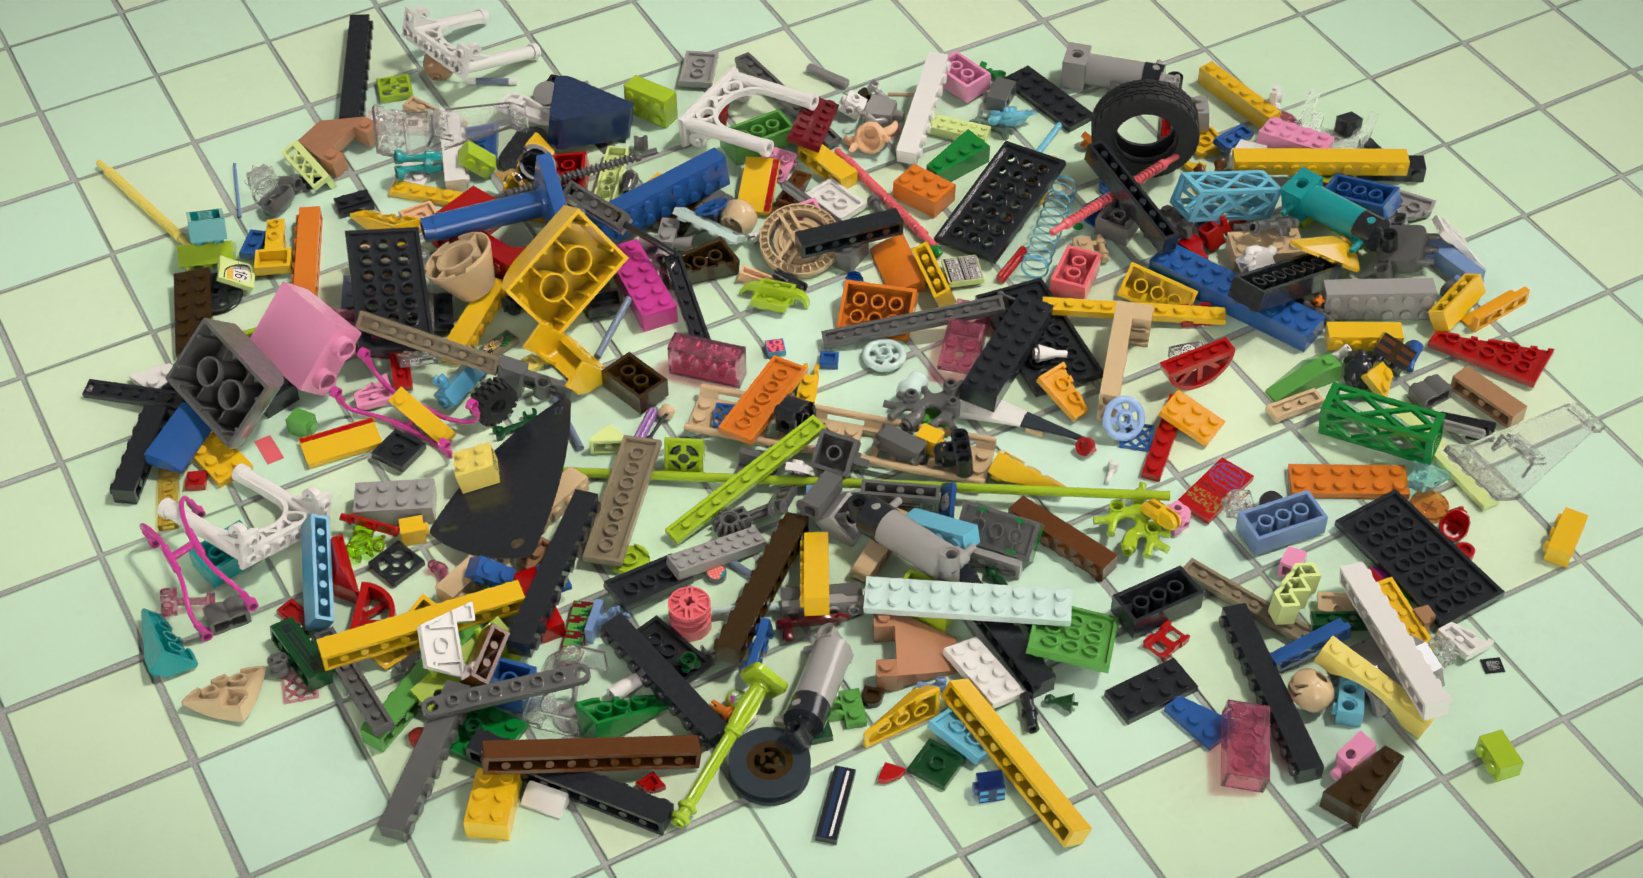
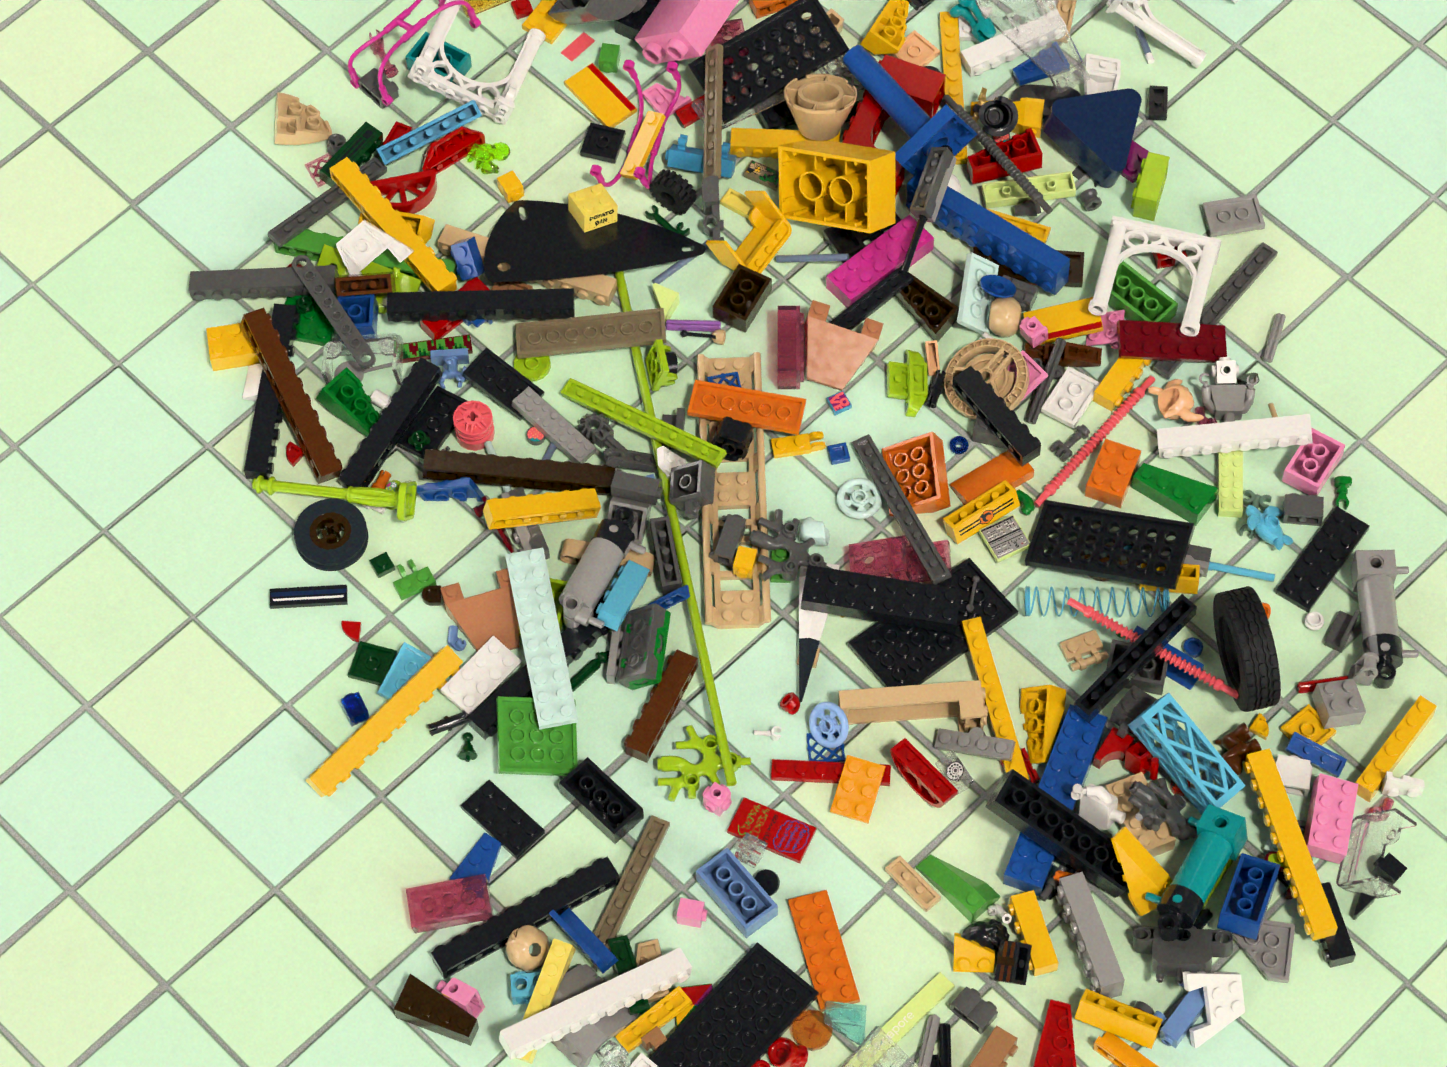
camera: 75 degrees right, 15 degrees up
teal wedge [141,608,198,678] -> none
red piece [339,513,400,537] -> none
light grey brick [353,478,437,528] -> none
black piece [368,540,425,587] -> none
clear pink arm [427,559,449,582] -> none
lime brick [458,140,496,179] -> none
light grey piece [533,80,589,106] -> none
light grey brick [638,217,694,266] -> none
piece [773,623,854,750] -> none
yellow wedge [863,685,940,748] -> none
black piece [933,428,973,478] -> none
yellow wedge [988,450,1067,487] -> none
red axle [996,246,1027,283] -> none
white cone [1032,344,1067,363] -> none
light orange wing [1036,362,1088,422] -> none
coral brick [1050,245,1102,299] -> none
yellow arm [1140,498,1181,531] -> none
red piece [1143,620,1190,662] -> none
yellowish green brick [1268,562,1322,625] -> none
green piece [1318,381,1446,466] -> none
blue cone [1405,340,1424,372] -> none
none -> wedge [804,300,884,391]
none -> light grey hinge [934,727,1016,761]
none -> bright pink brick [1019,316,1048,348]

